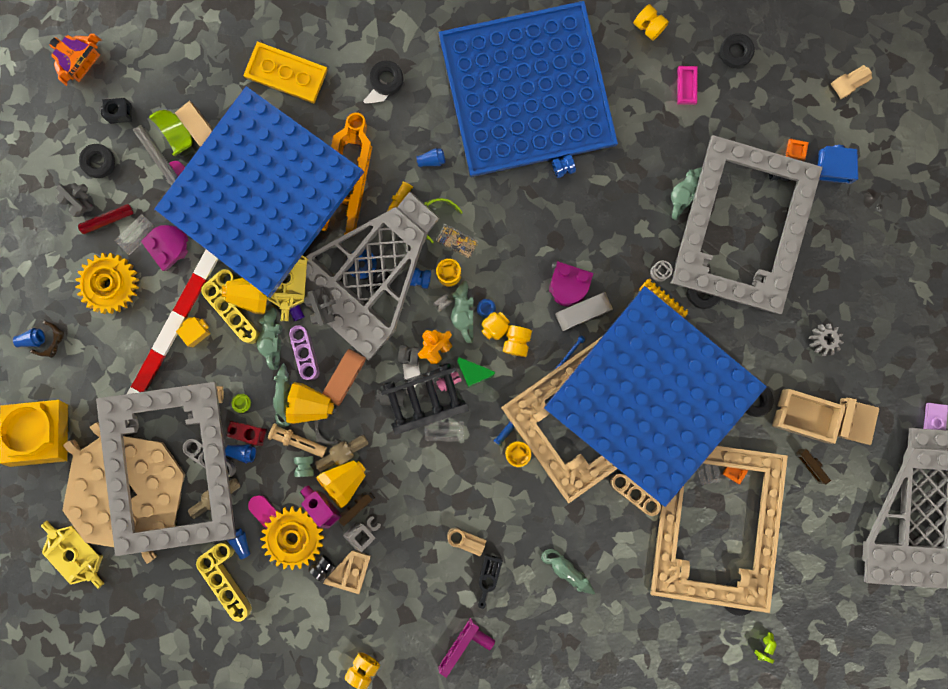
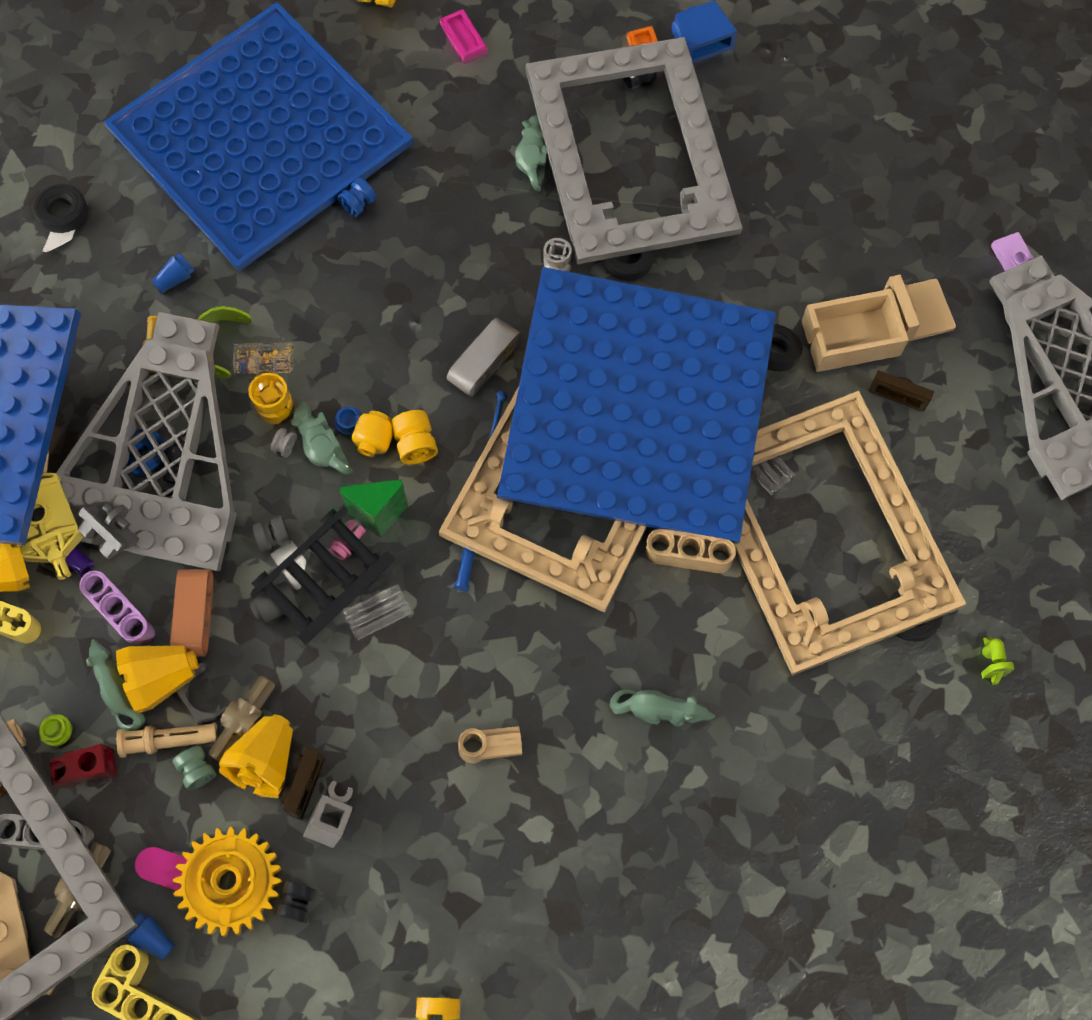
camera: 30 degrees left, 15 degrees down
blue cone [225,444,256,464] -> none
sand green animal [257,307,282,370] -> none
magenta torso [300,485,341,529] -> none
light orange piece [321,113,372,235] -> none
tan wing [323,550,371,594] -> none
blue wheel [410,267,432,289] -> none
light orange hips [418,330,453,364] -> none
magenta piece [438,618,495,678] -> none
black piece [478,554,503,609] -> none
yellow wheel [505,441,531,467] -> none
magenta slope [549,261,594,307] -> none
orange tile [722,467,748,485] -> none
light grey gear [809,324,844,356] -> none

